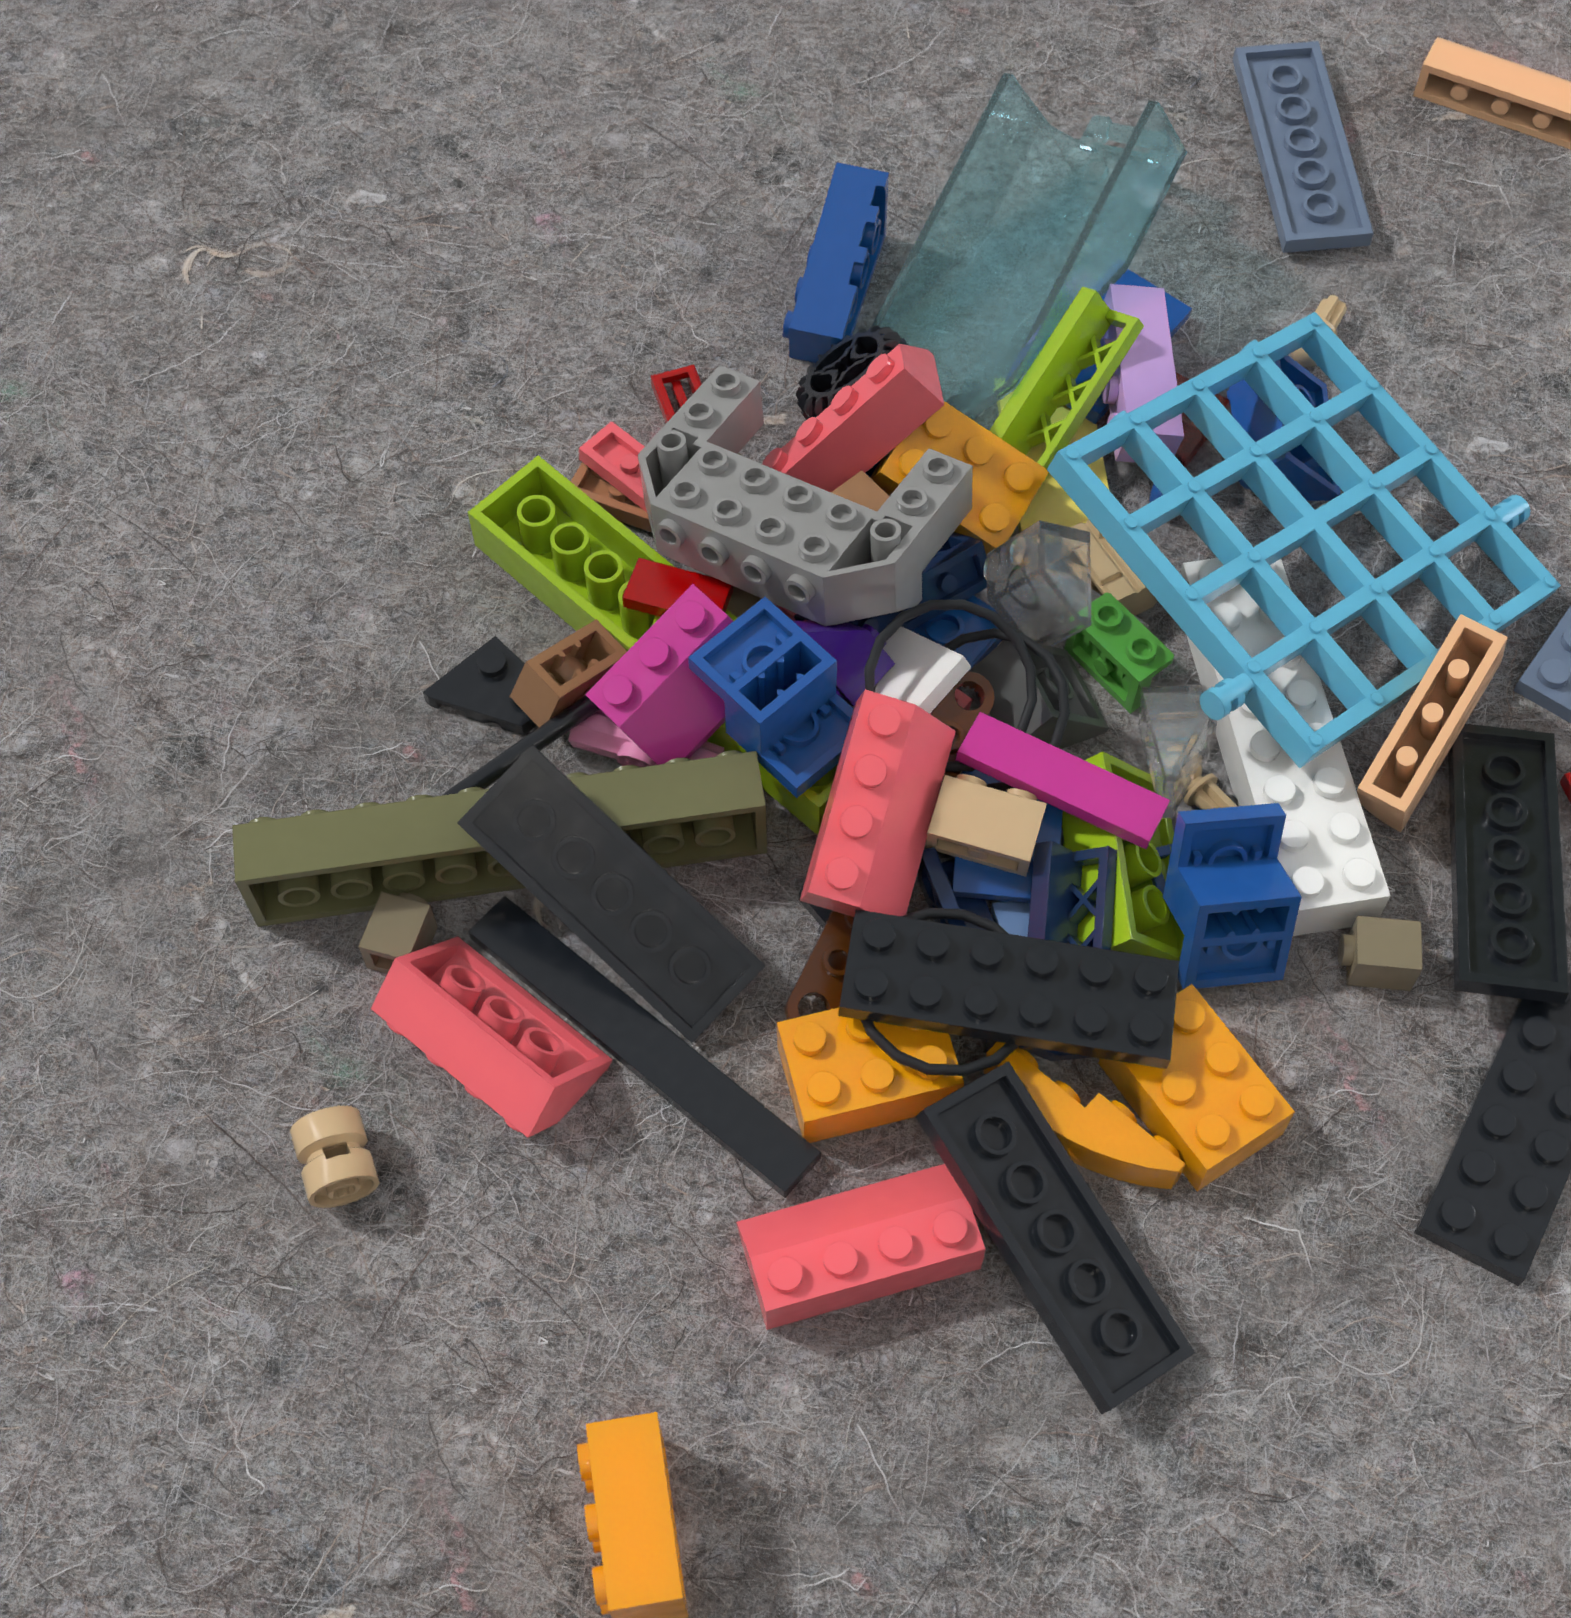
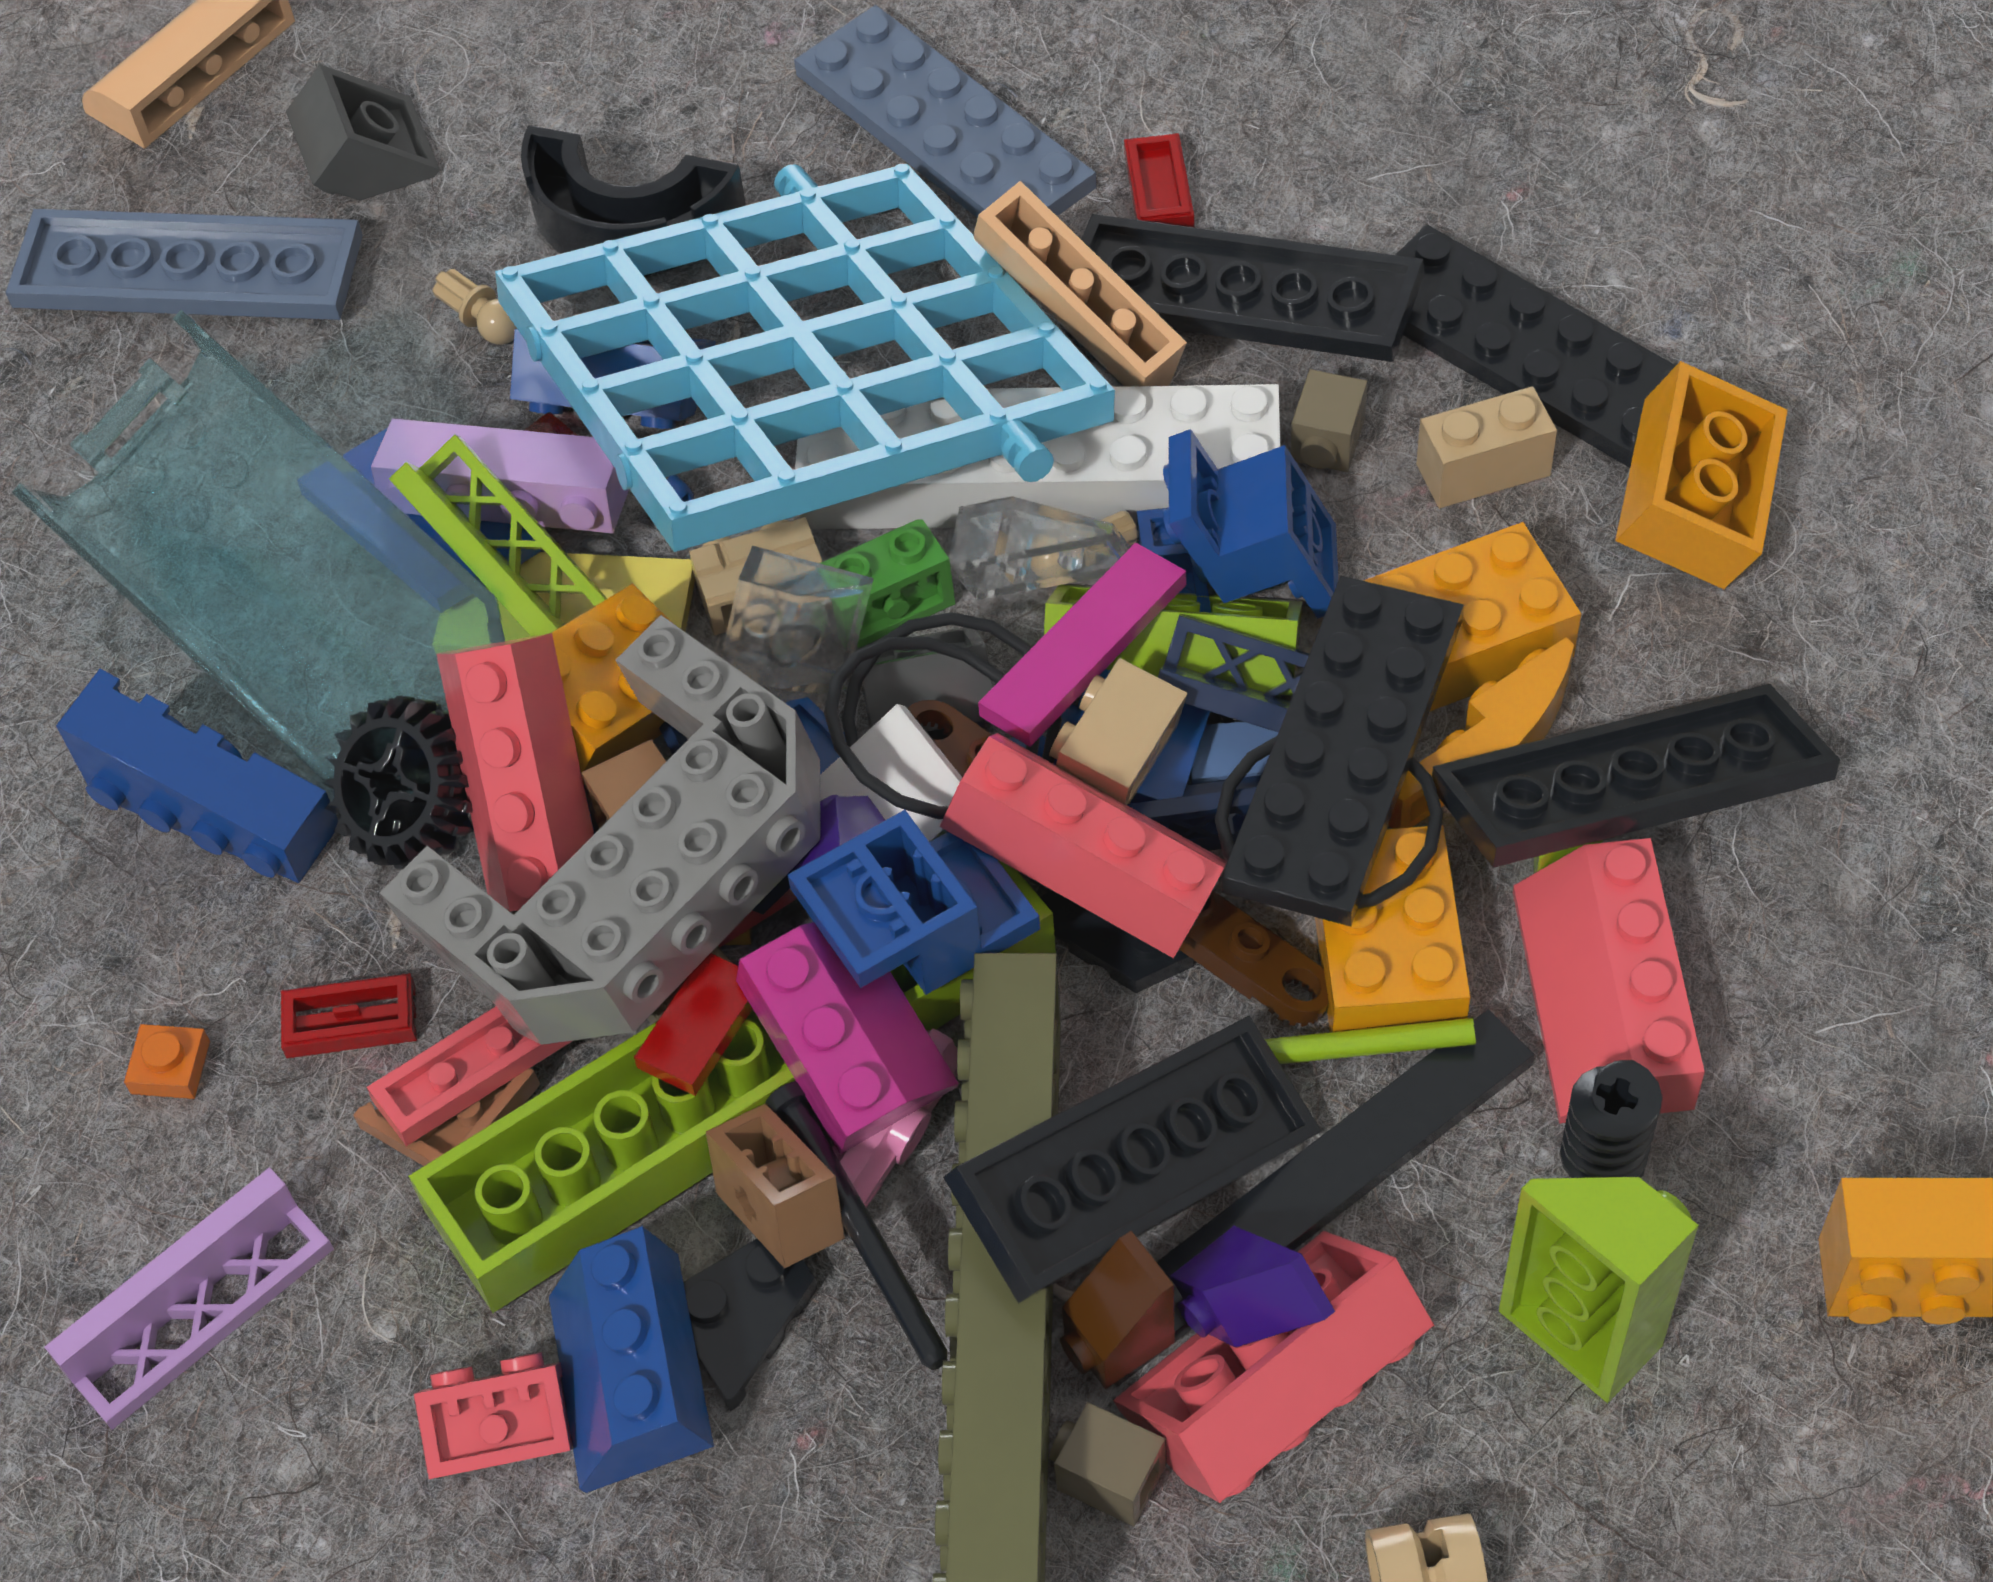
camera: 75 degrees left, 5 degrees down
none -> lavender fence [44,1167,334,1430]
none -> orange plate [124,1024,210,1099]
none -> dark grey slope [286,64,440,201]
none -> coral bracket [414,1352,573,1479]
none -> black brick [521,125,746,277]
none -> blue slope [549,1226,714,1493]
none -> reddish brown slope [1060,1231,1175,1389]
none -> dark purple slope [1170,1226,1335,1348]
none -> lime bar [1265,1018,1476,1064]
none -> tan brick [1416,386,1557,509]
none -> lime slope [1499,1177,1699,1404]
none -> black piece [1559,1060,1663,1178]
none -> light orange brick [1615,361,1788,589]

